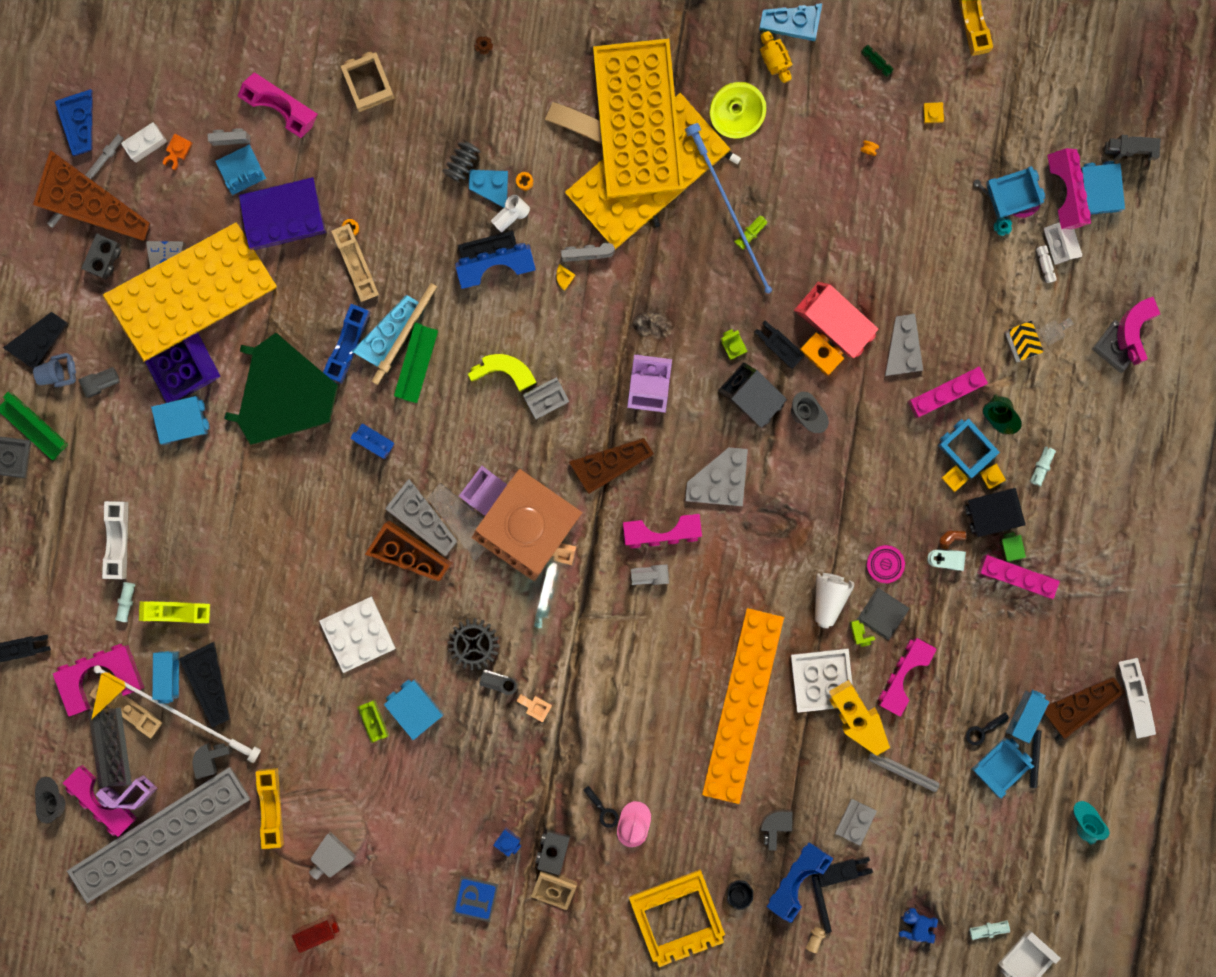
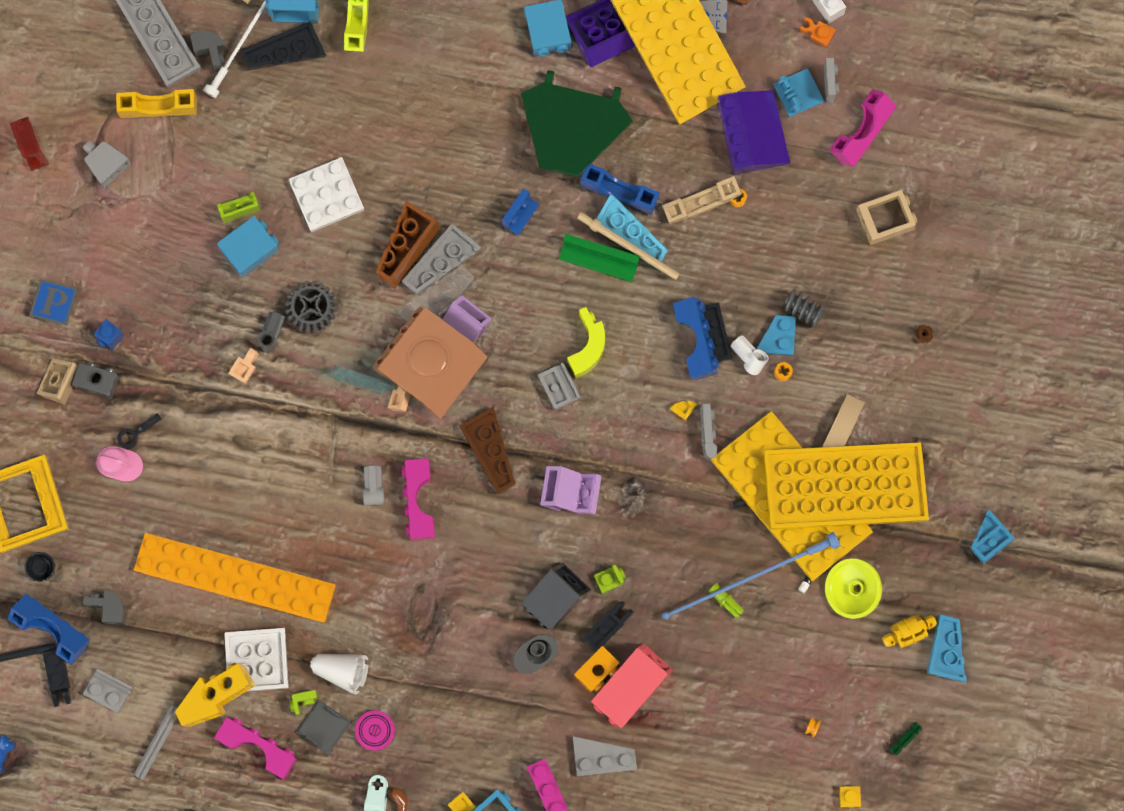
camera: 90 degrees right, 10 degrees down
light grey plate [685,447,748,506] -> none

